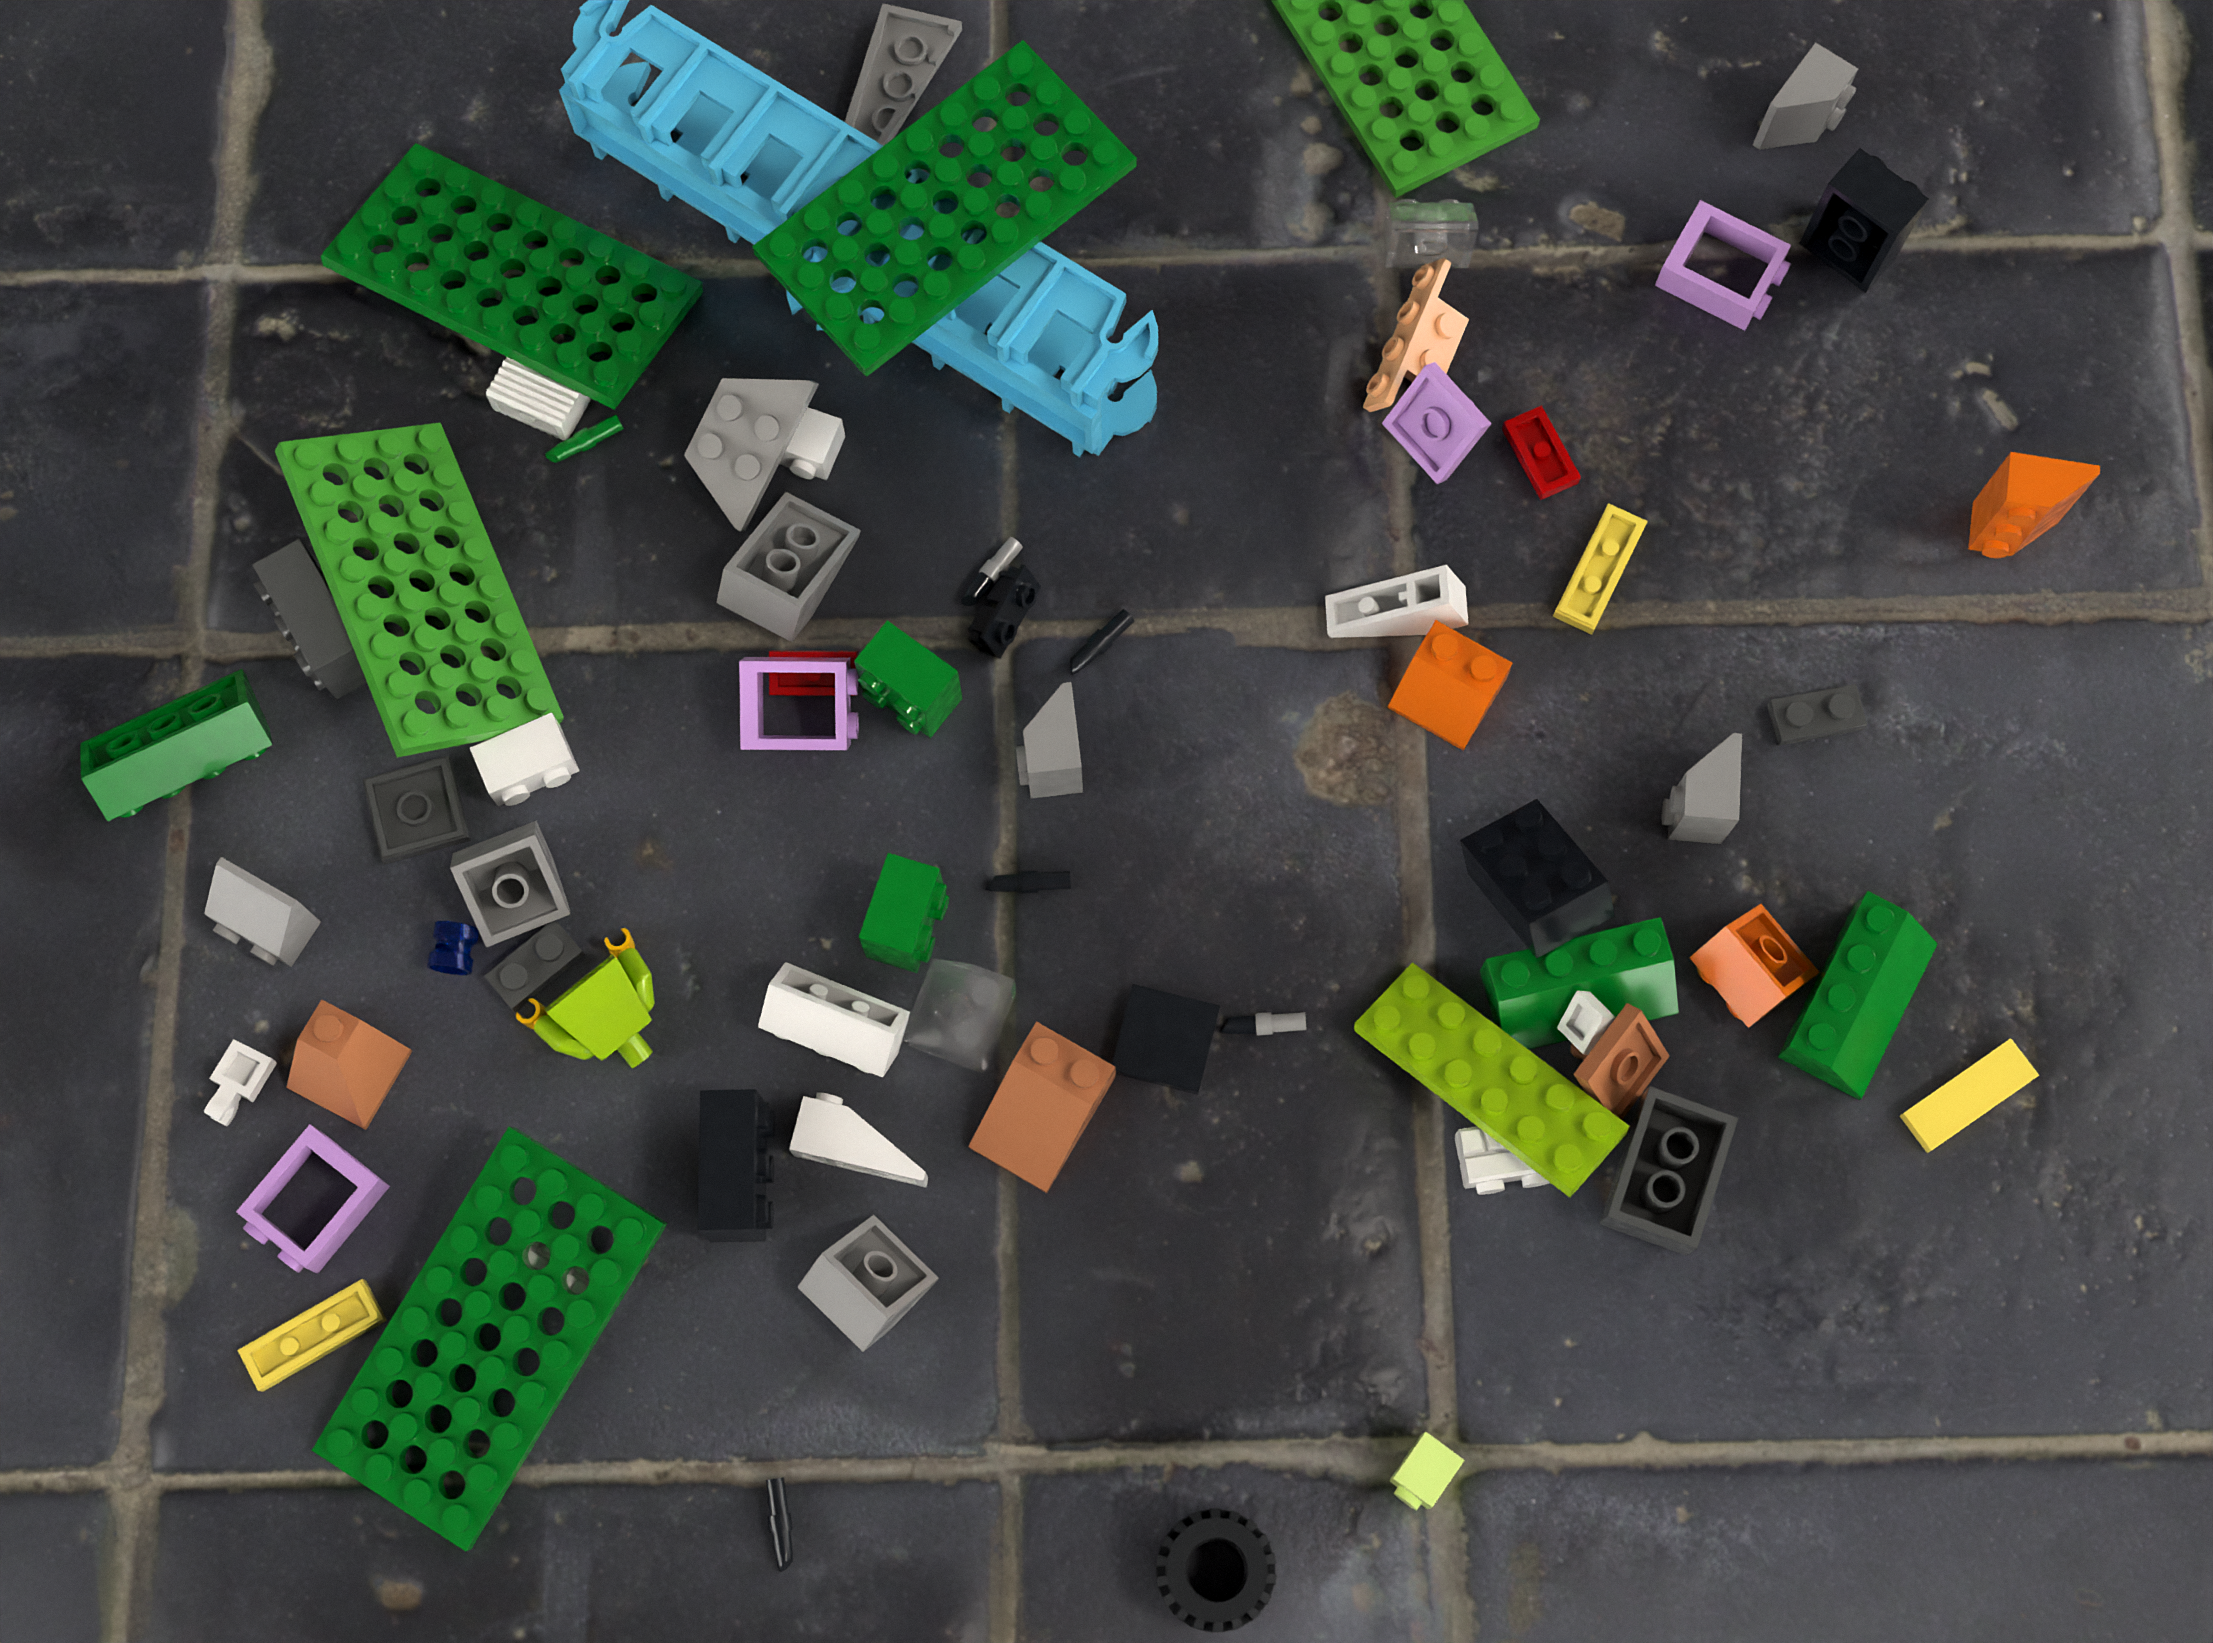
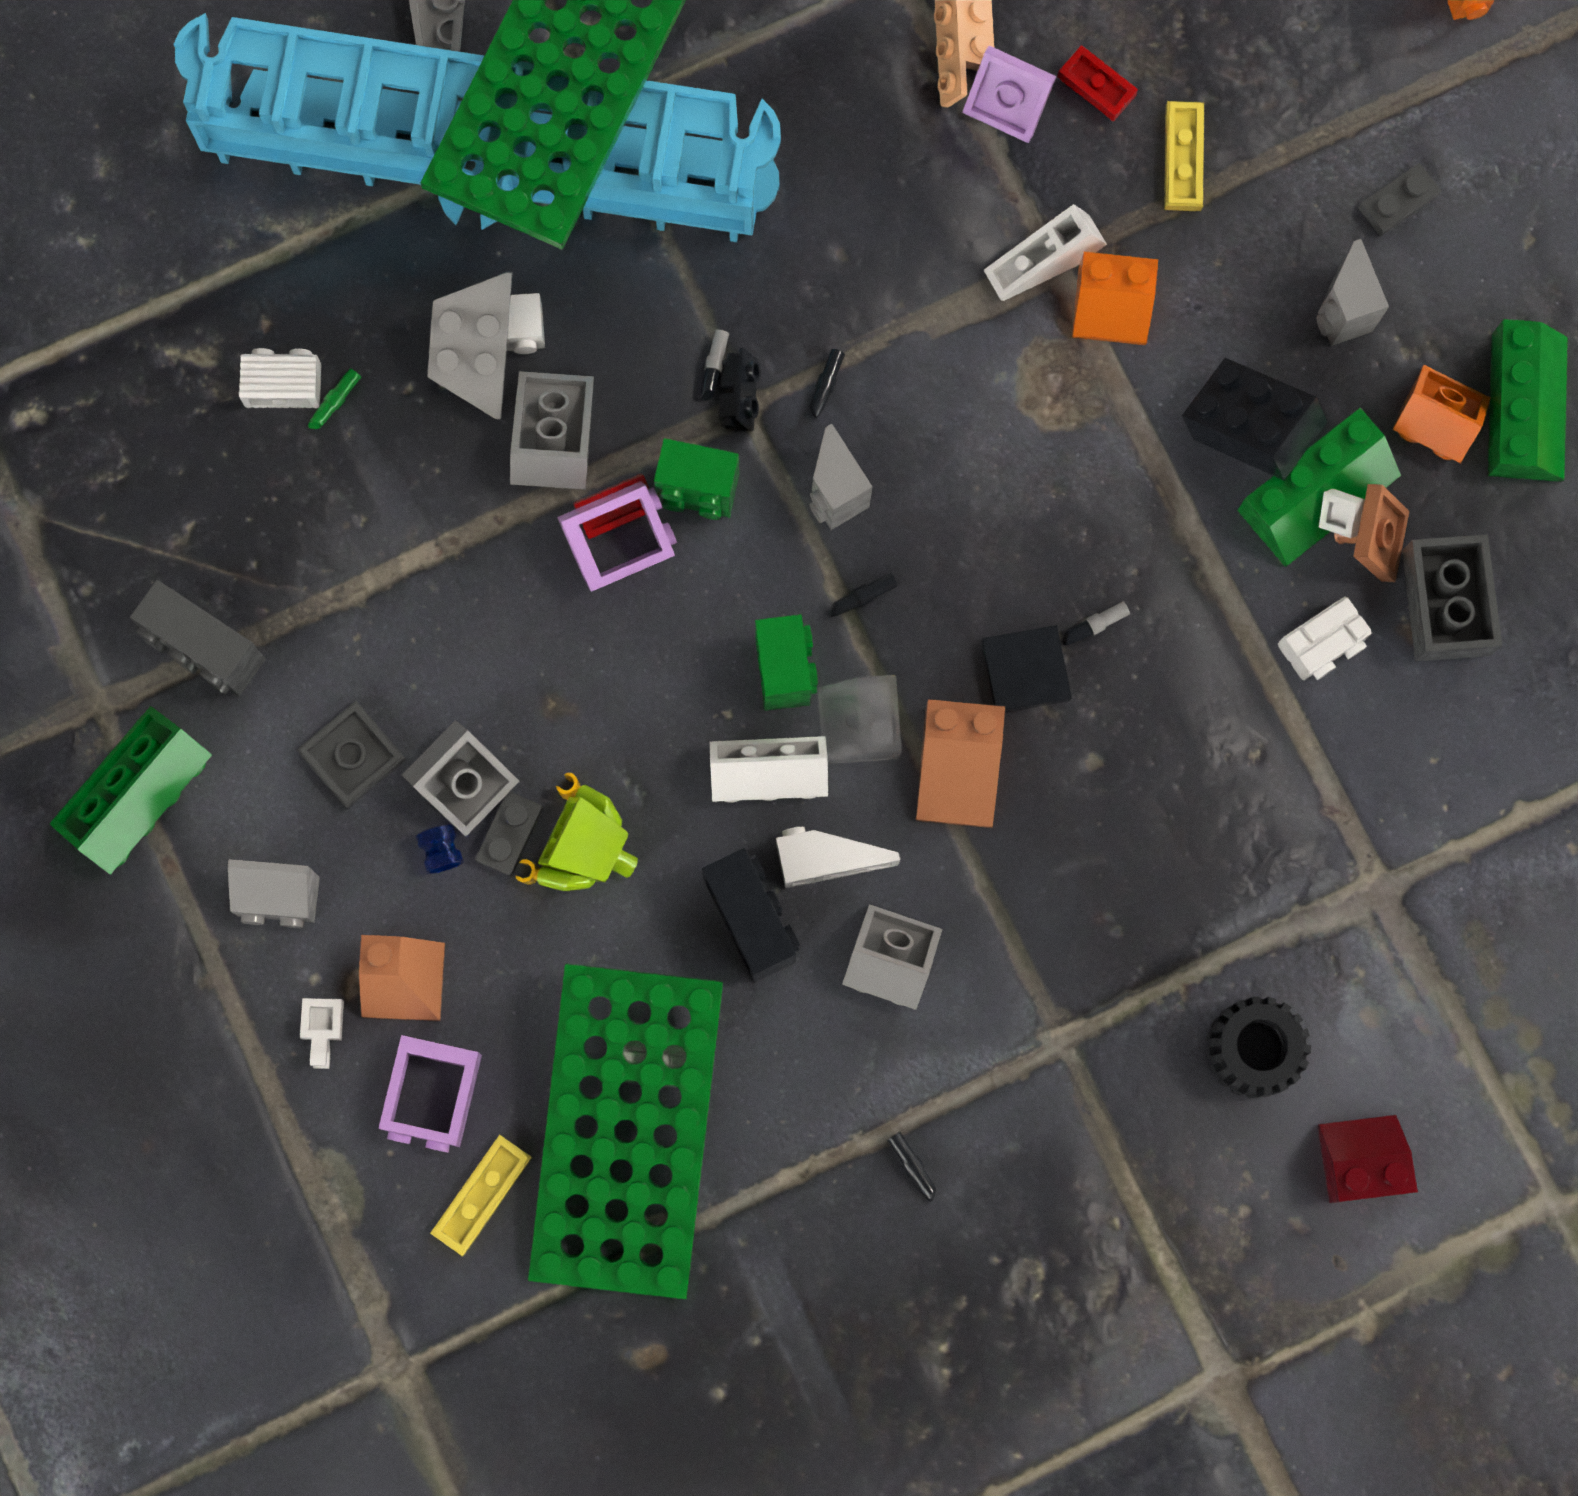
camera: 30 degrees left, 5 degrees up
bright green piece [275,423,564,757] -> none
green piece [321,143,703,410] -> none
white brick [470,713,579,806] -> none
lime plate [1354,962,1629,1198] -> none
yellowish green brick [1389,1432,1465,1510] -> none

